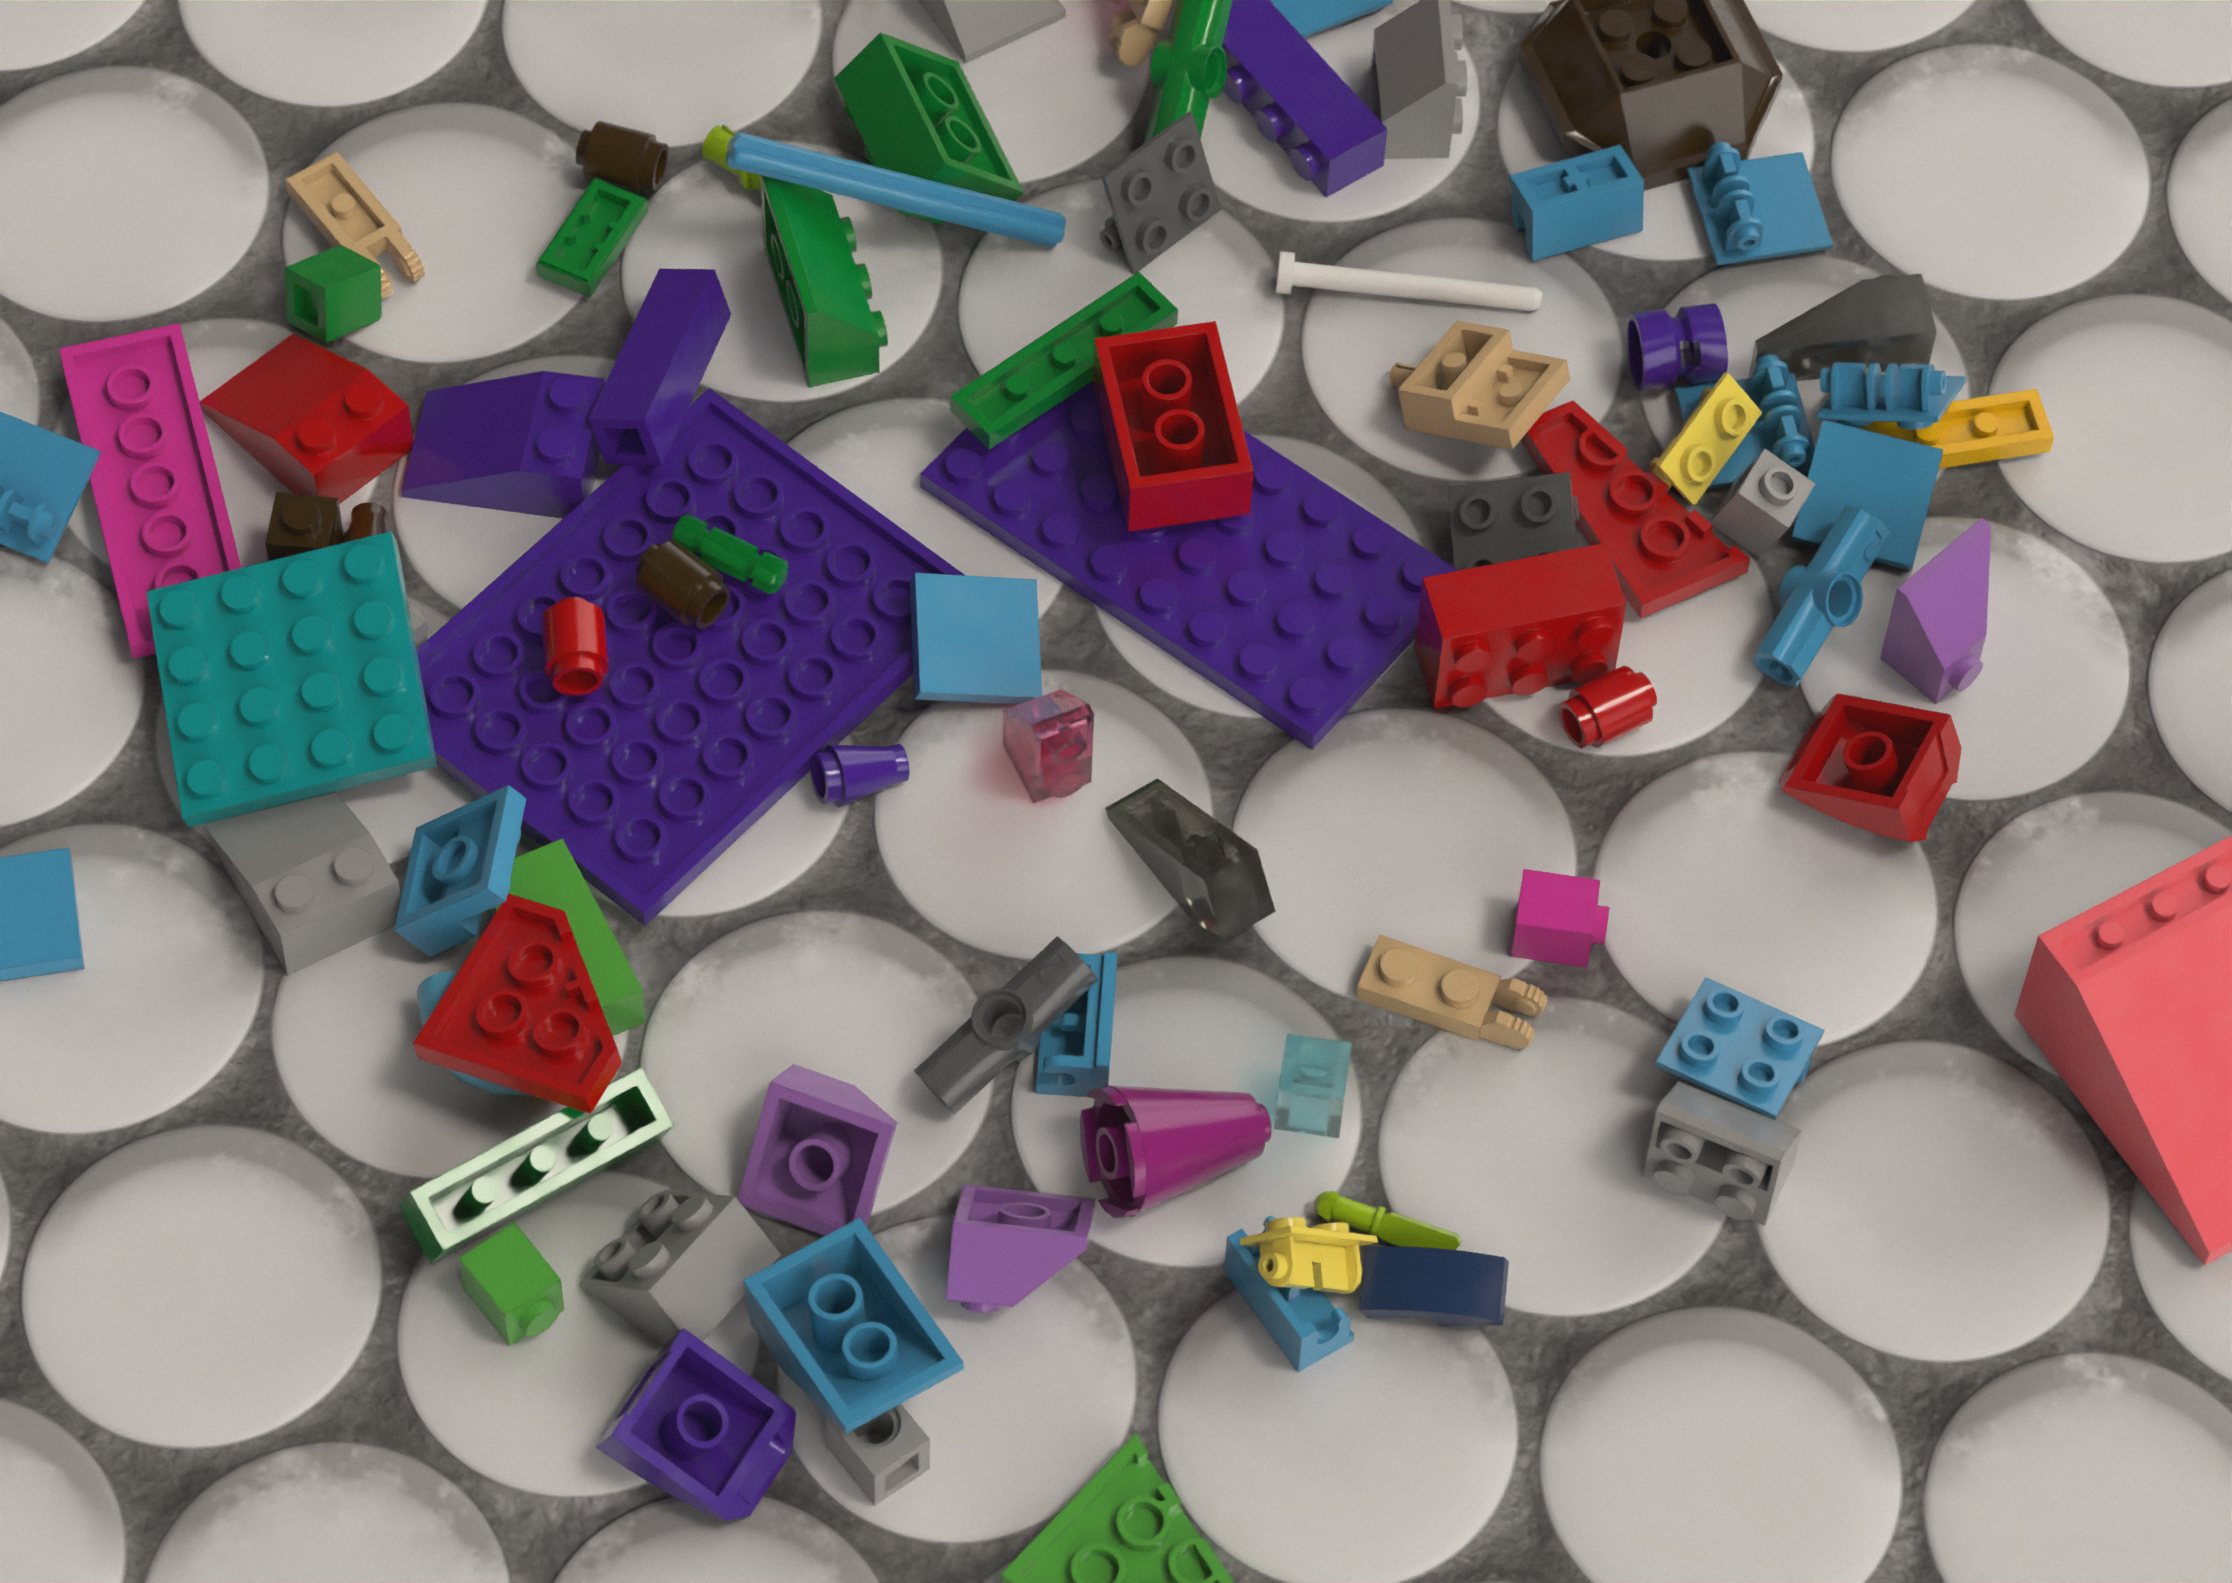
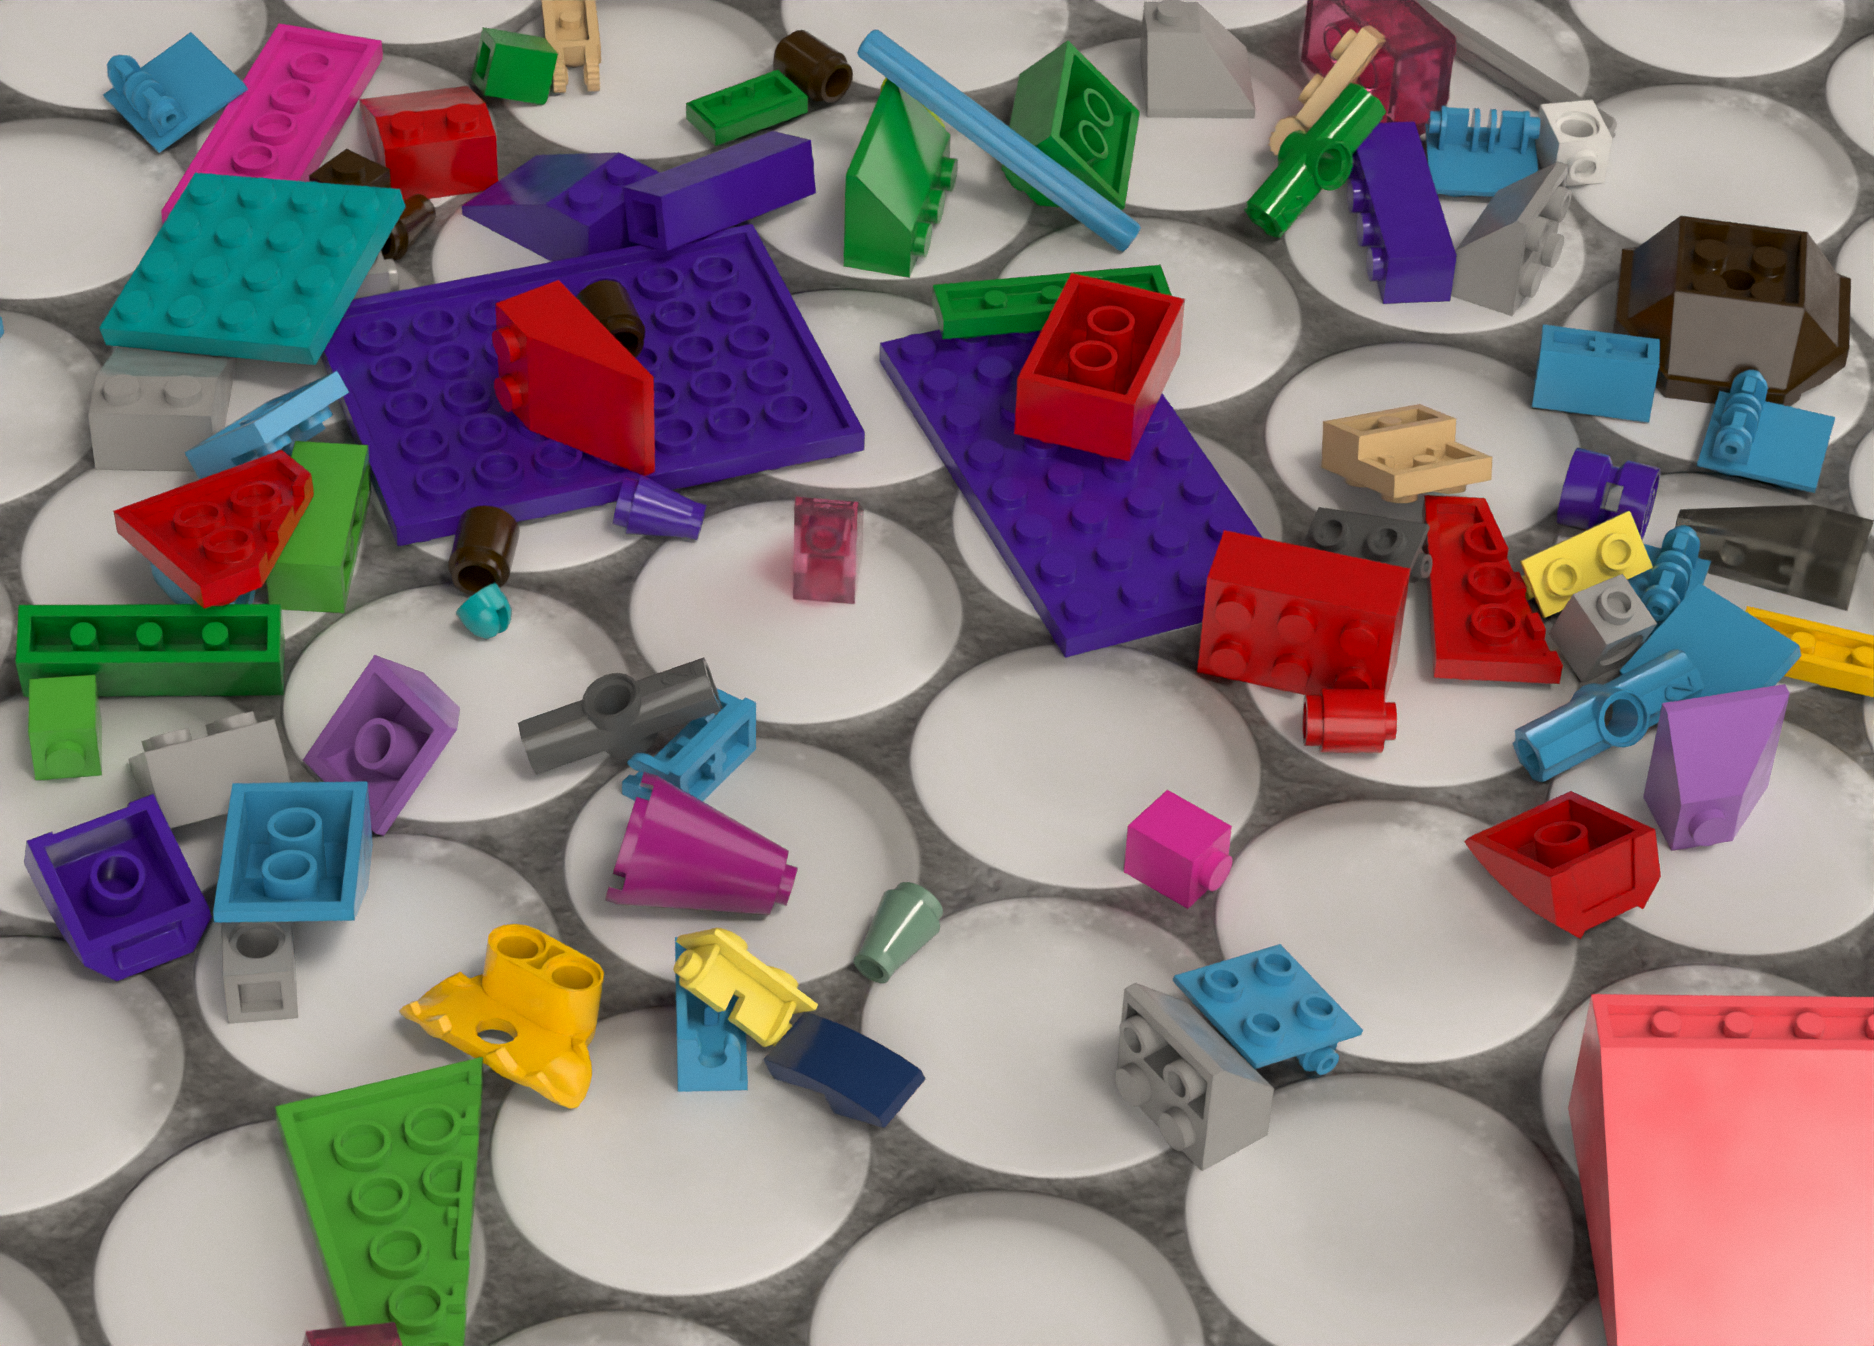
camera: 30 degrees right, 15 degrees down
red brick [541,597,609,696] -> none
green axle [671,515,788,594] -> none
dark azure tile [910,573,1042,705] -> none
medium lavender slope [946,1184,1096,1313] -> none
dark grey hinge [1100,112,1221,274] -> none
clear smoke slope [1105,778,1276,942] -> none
clear light blue brick [1274,1034,1352,1138] -> none
white bar [1275,251,1542,311] -> none
lime piece [1314,1191,1462,1250] -> none
tan hinge [1356,934,1548,1050] -> none
dark azure hinge [1817,362,1966,429] -> none
none -> yellow piece [399,924,604,1108]
none -> dark brown brick [448,505,520,596]
none -> teal hinge [456,583,512,639]
none -> red slope [492,280,655,476]
none -> sand green cone [854,882,943,983]

